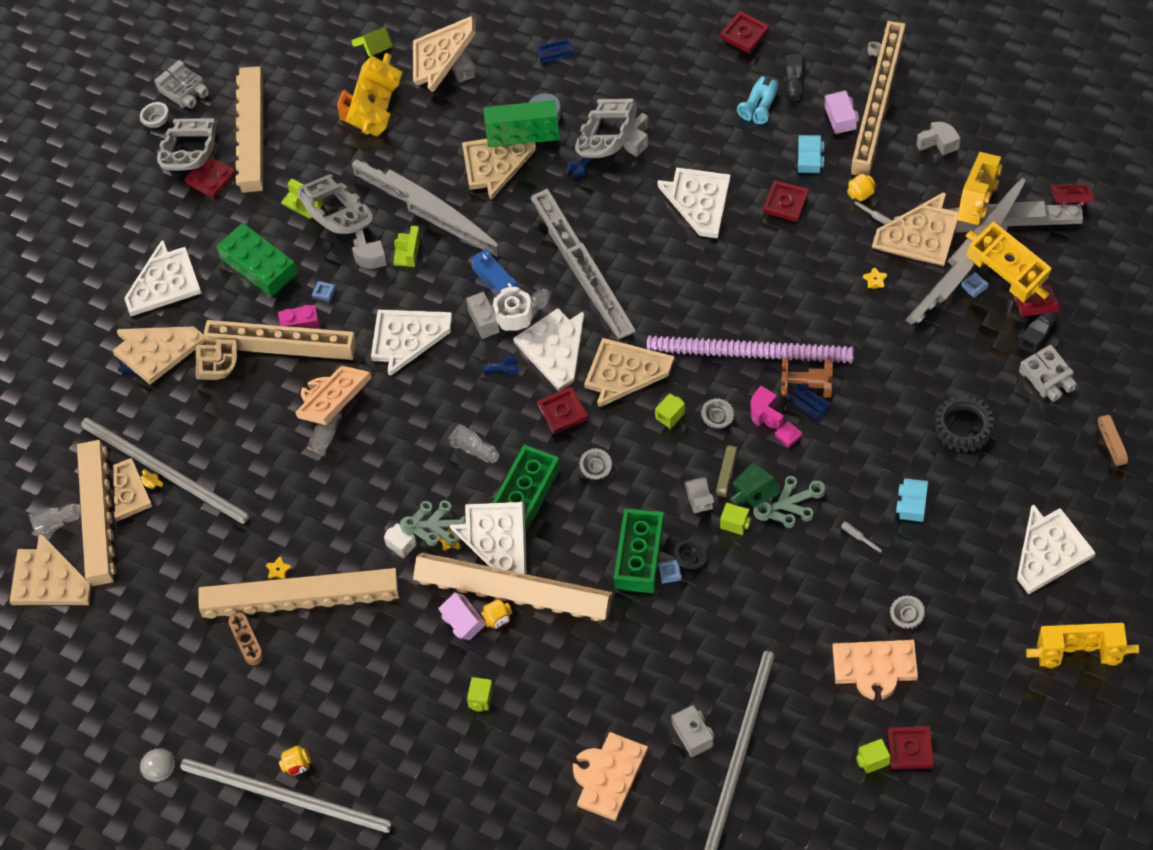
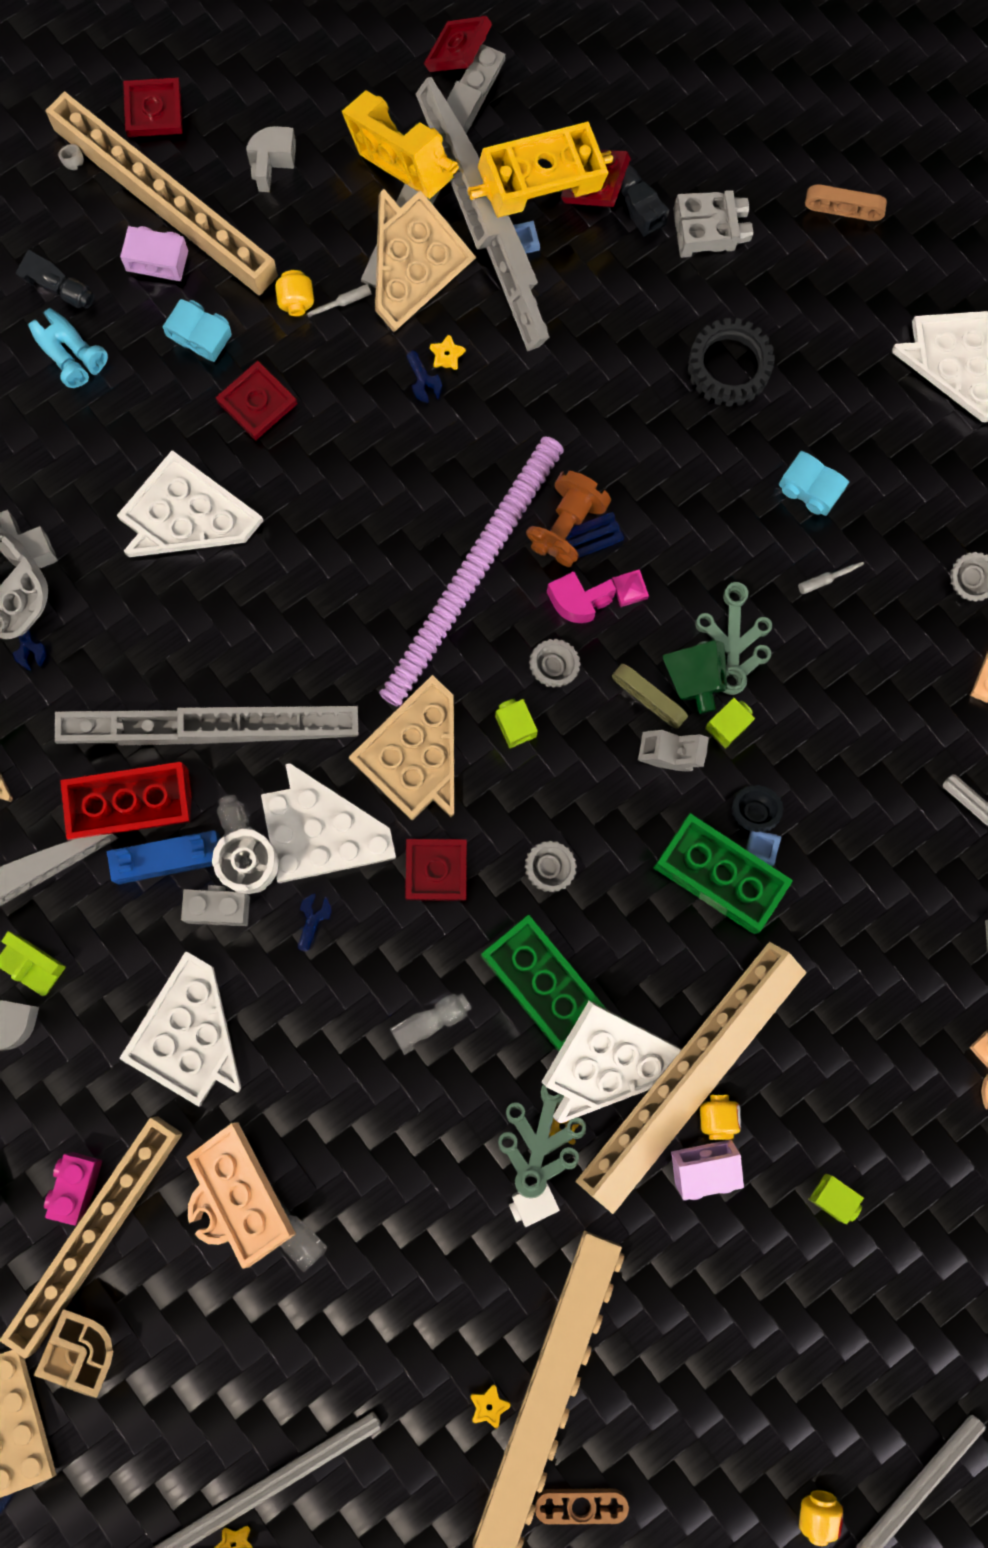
camera: 75 degrees left, 20 degrees up
medium blue tile [312,281,336,304] -> none
none -> red slope [60,762,192,840]
none -> dark red plate [123,78,183,137]
none -> clear blue bar [407,351,442,403]

